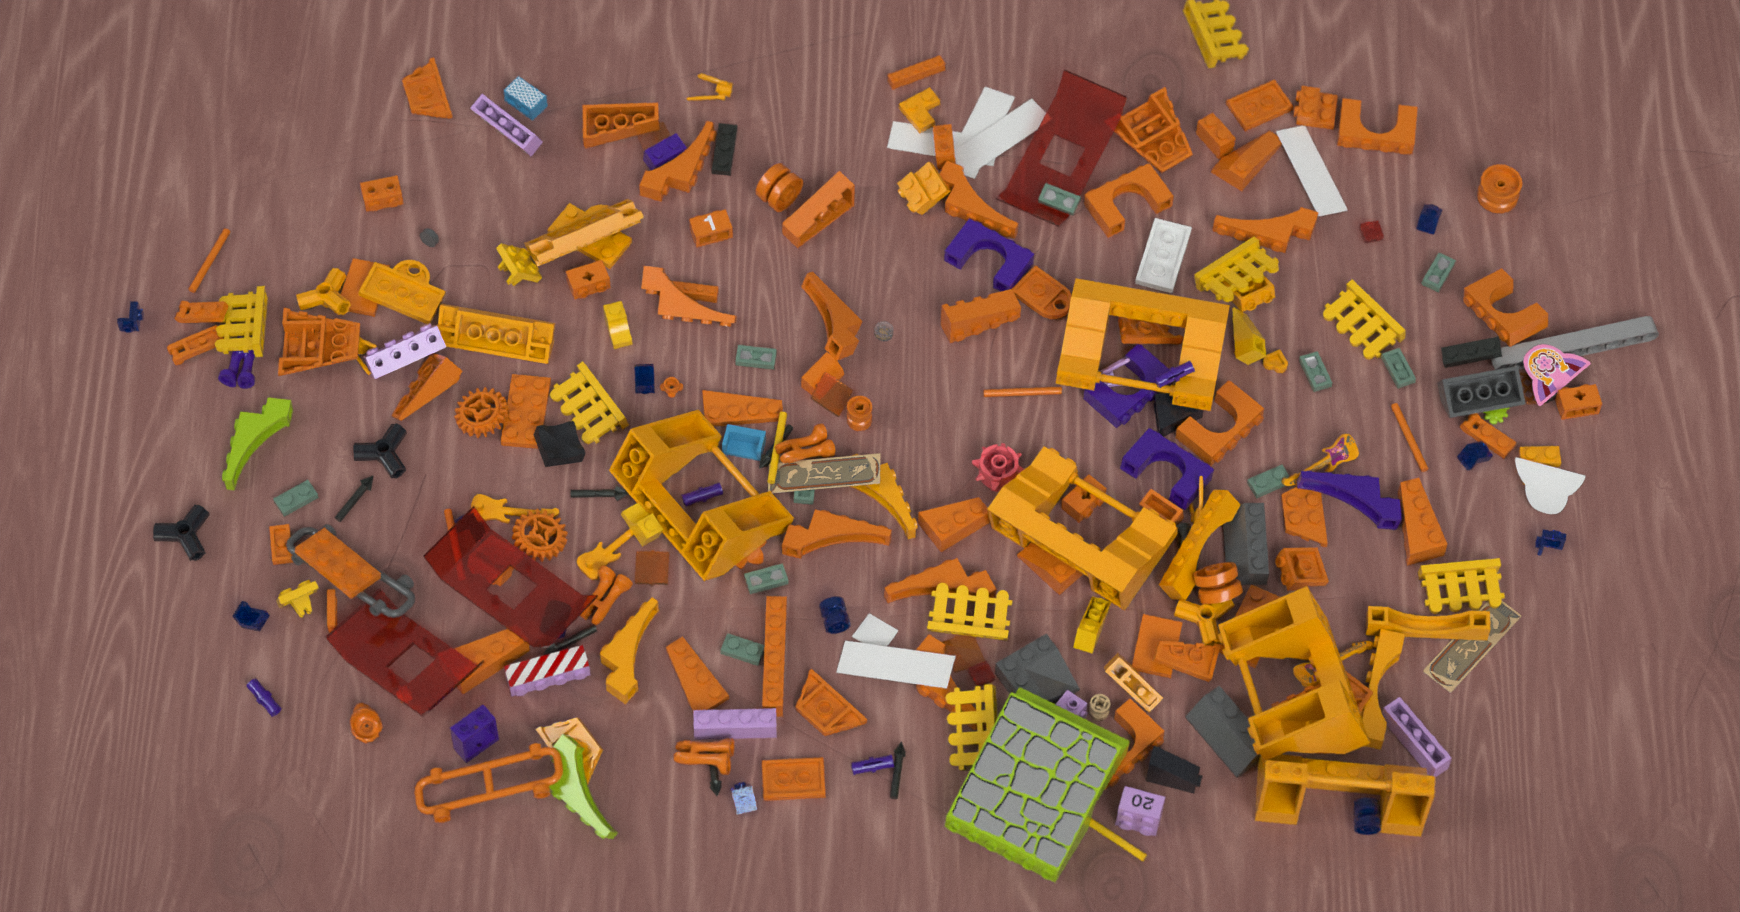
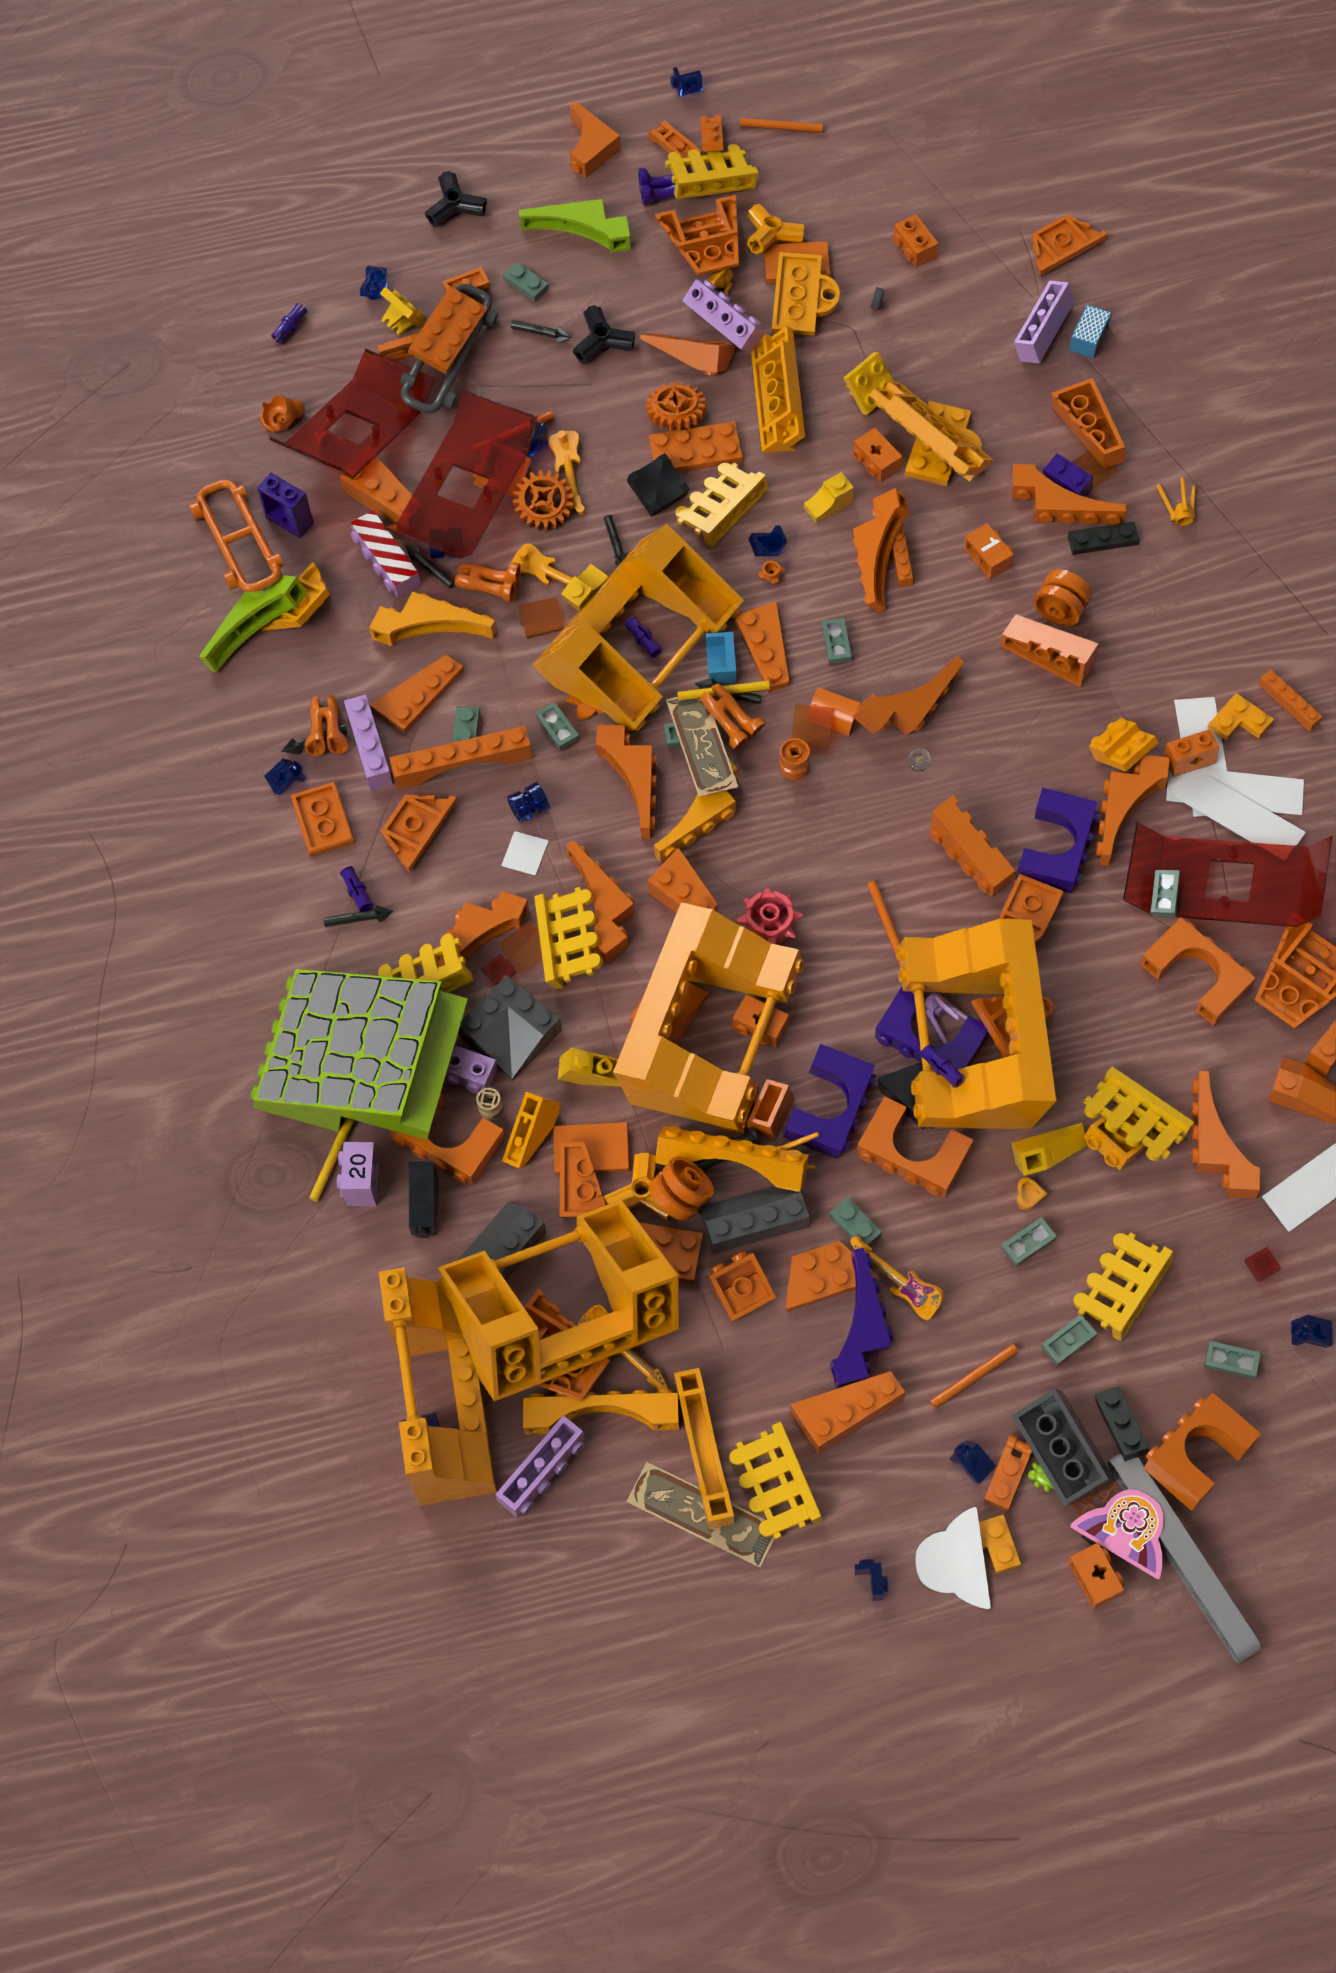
camera: 80 degrees right, 5 degrees up
white sticker [836,641,955,688] -> none
white plate [1135,218,1192,293] -> none
none -> orange arch [570,102,621,178]

